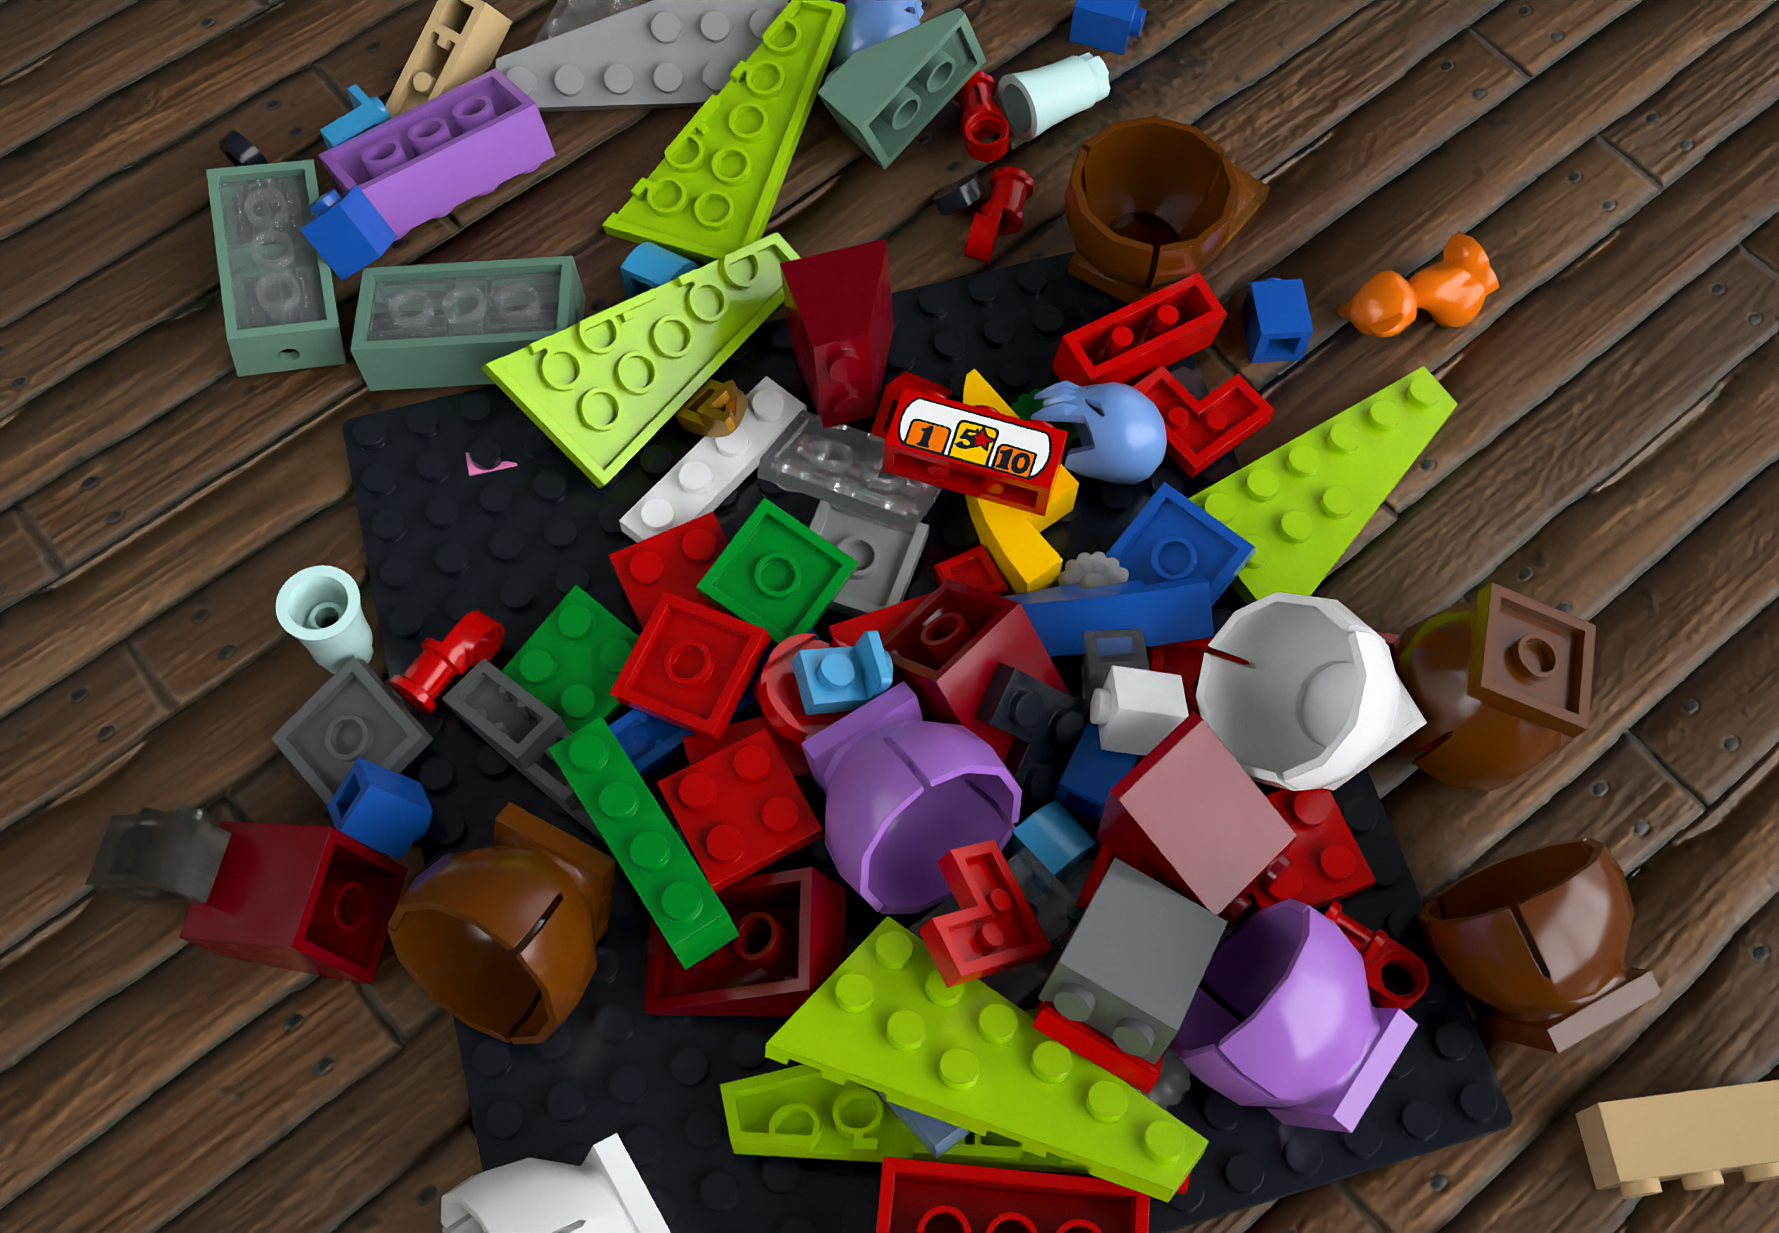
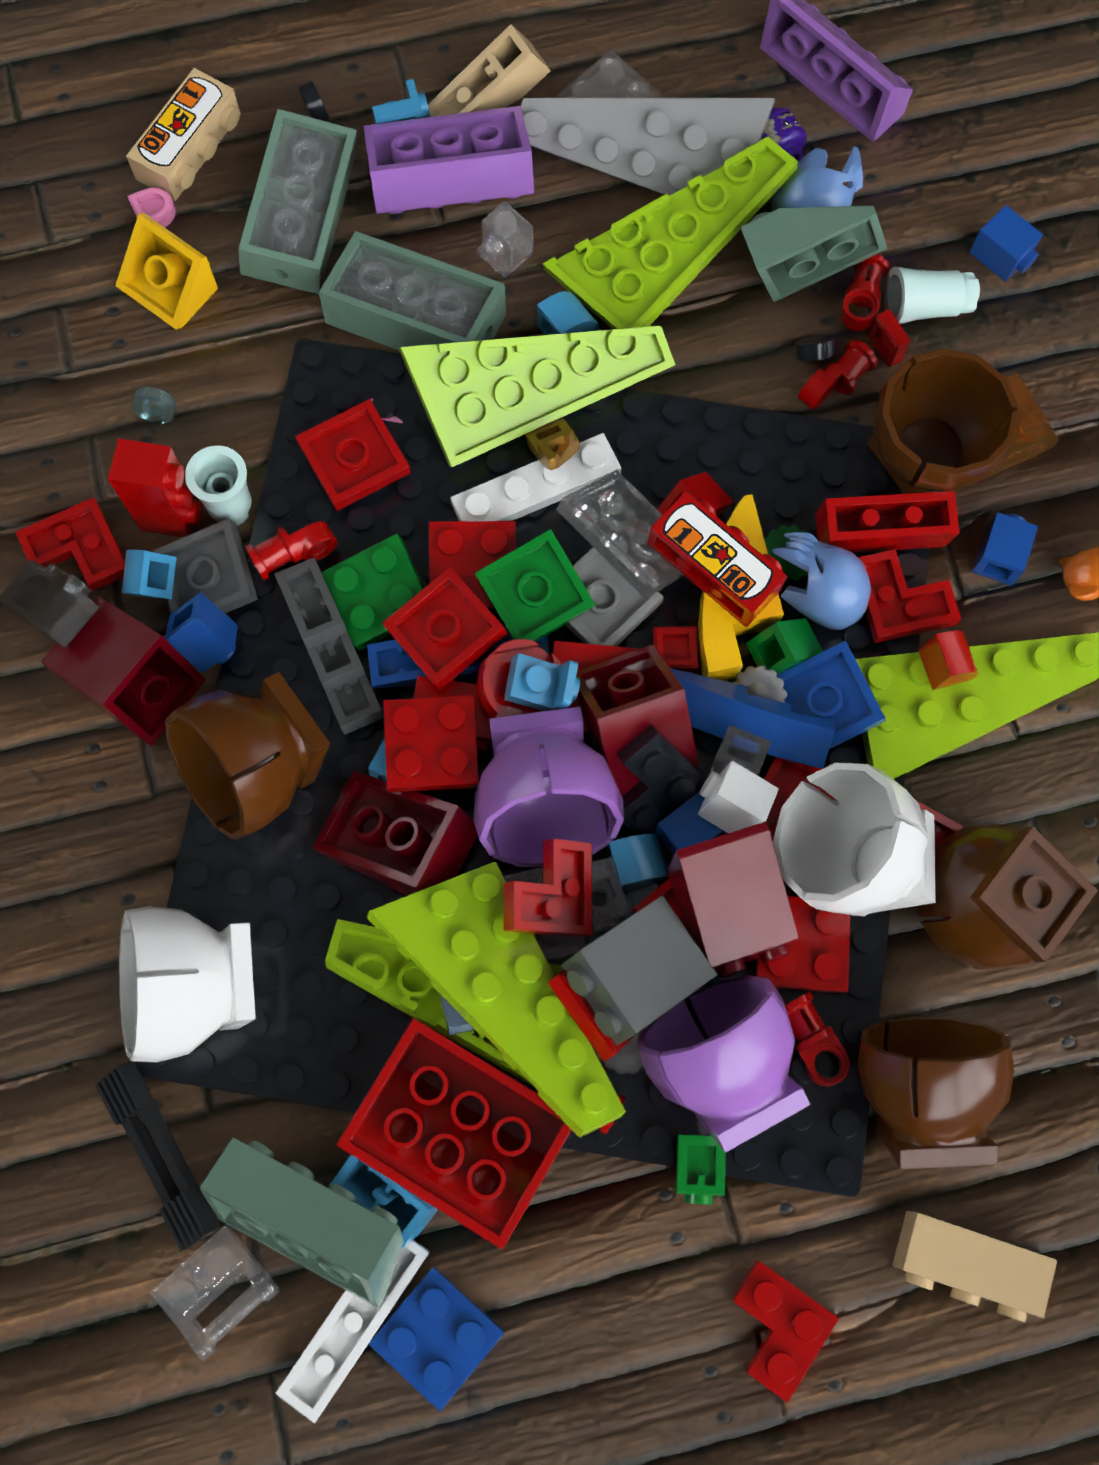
camera: 25 degrees right, 10 degrees up
blue brick [300,184,397,281] -> none
green brick [548,716,739,970] -> none
dark red slope [780,239,894,429] -> none
none -> red plate [15,497,125,591]
none -> red brick [108,438,202,538]
none -> yellow slope [115,213,218,330]
none -> dark azure brick [121,550,177,600]
none -> brick [126,68,241,201]
none -> bright pink tile [127,187,176,227]
none -> clear light blue tile [131,387,176,424]
none -> red plate [295,399,411,511]
none -> clear brick [477,201,533,278]
none -> green bracket [674,1134,726,1204]
none -> green brick [746,618,823,674]
none -> red tile [868,309,911,367]
none -> red brick [918,630,979,691]

